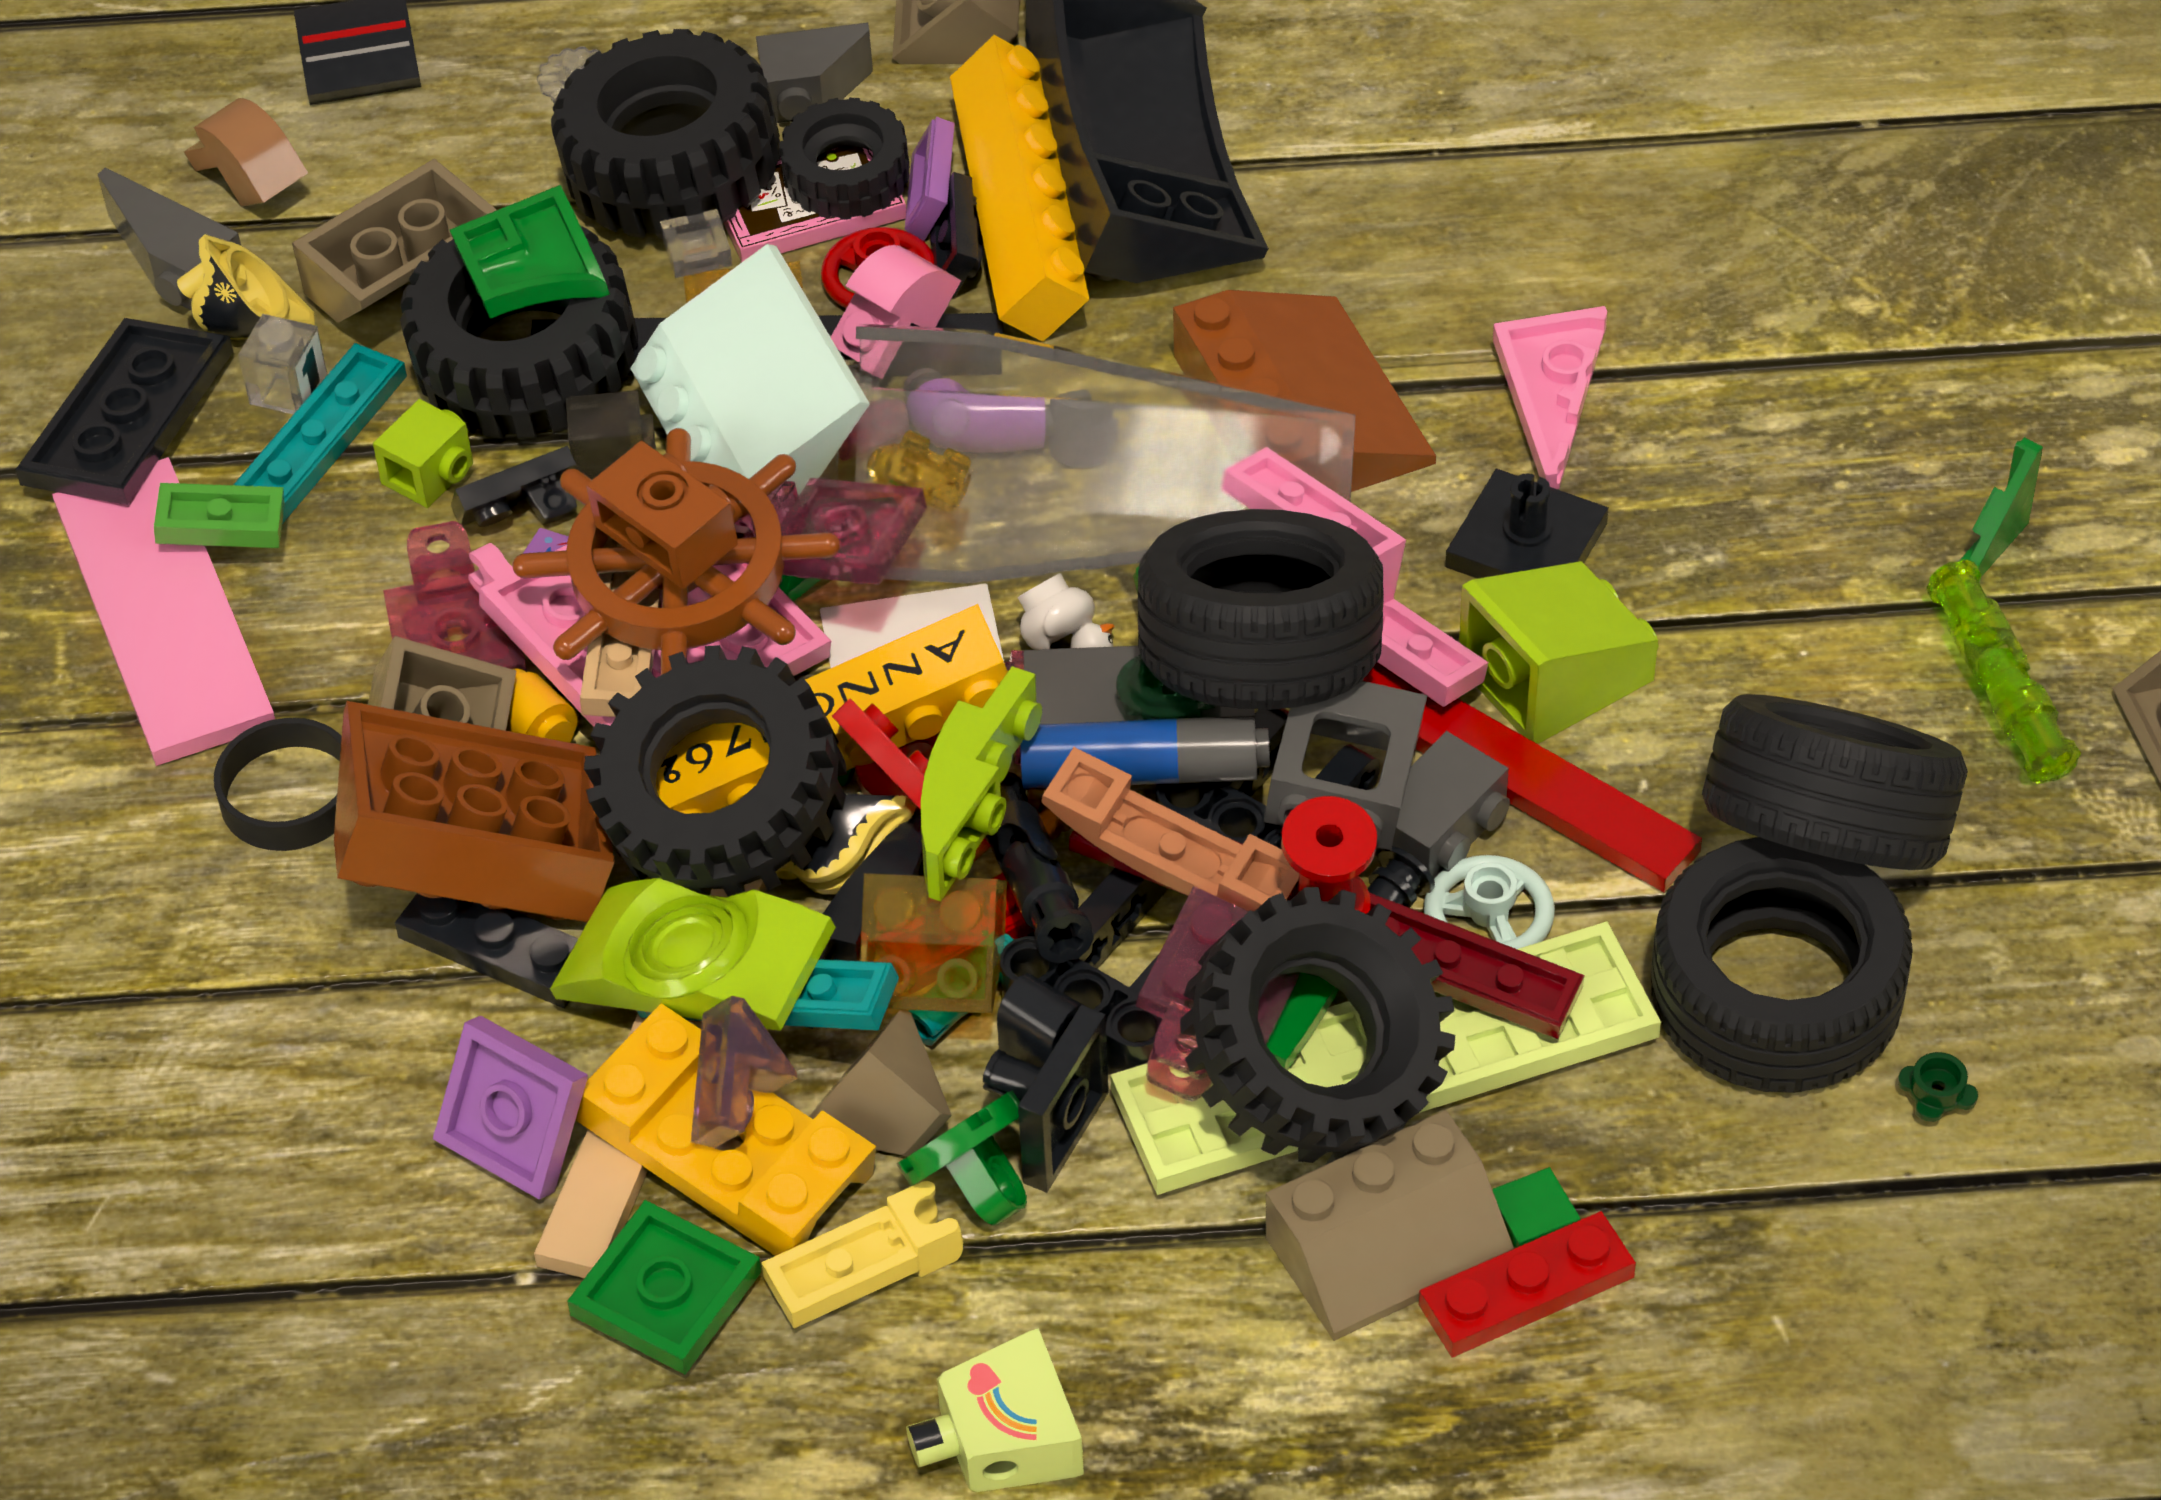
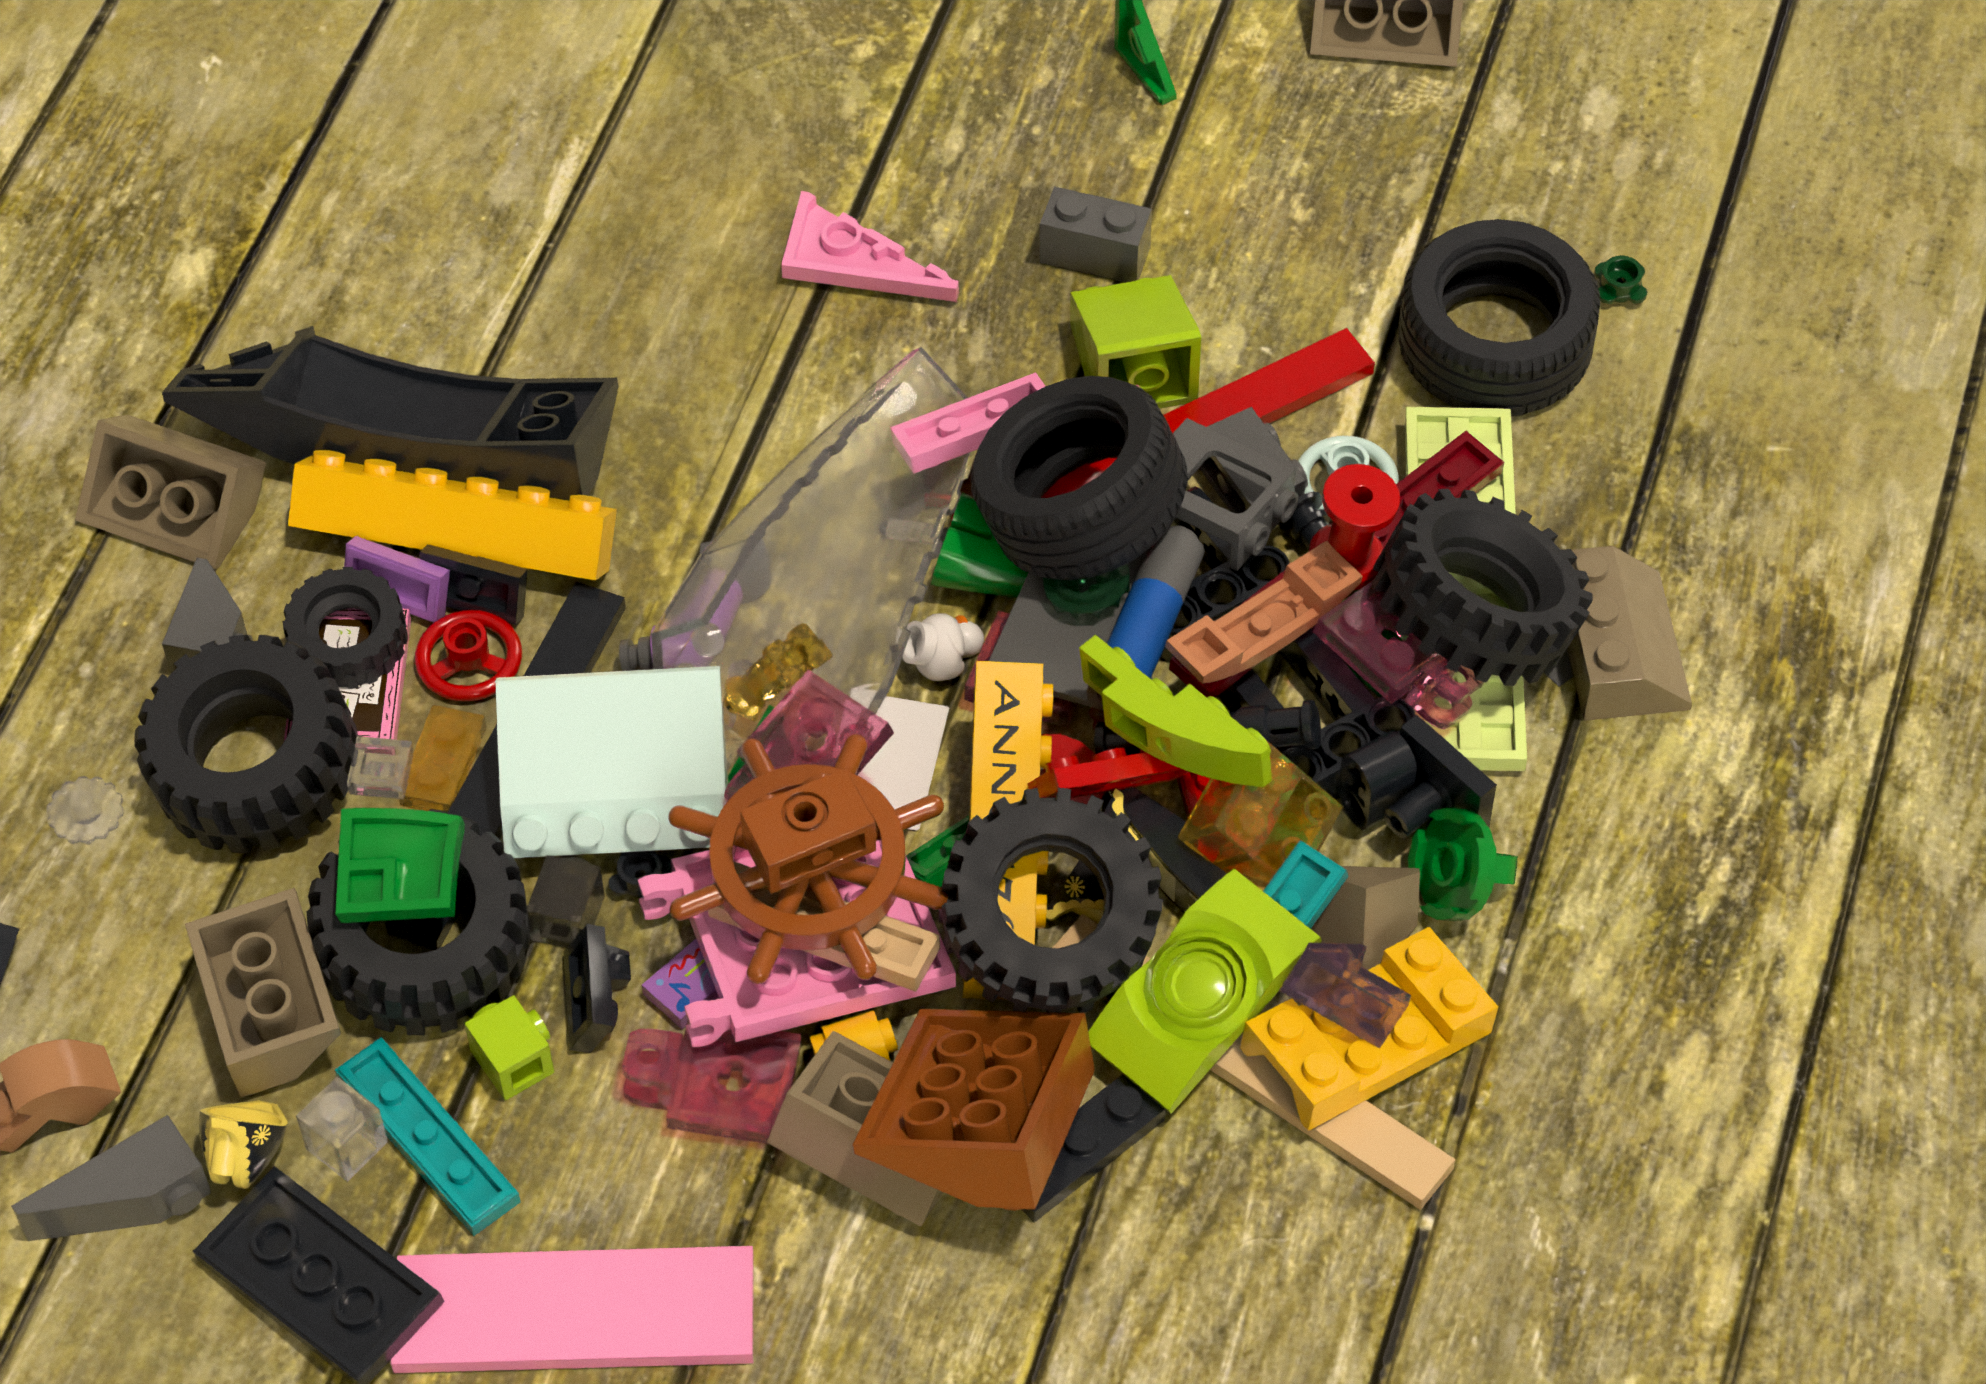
camera: 70 degrees left, 5 degrees up
bright green plate [154,483,285,548] -> none
black tyre [214,718,342,851] -> none
medium lavender tile [433,1015,588,1199] -> none
green plate [567,1200,762,1375] -> none
light yellow plate [761,1181,963,1329] -> none
bright pink brick [831,245,961,375] -> none
yellowish green torso [906,1328,1084,1492] -> none
dark orange slope [1173,290,1436,496] -> none
red plate [1419,1211,1636,1358] -> none
black tile [1445,468,1609,579] -> none
green tile [1492,1167,1581,1249] -> none
black tyre [1702,694,1968,870] -> none
clear neon green piece [1926,560,2081,783] -> none
none -> dark grey brick [1040,186,1152,283]

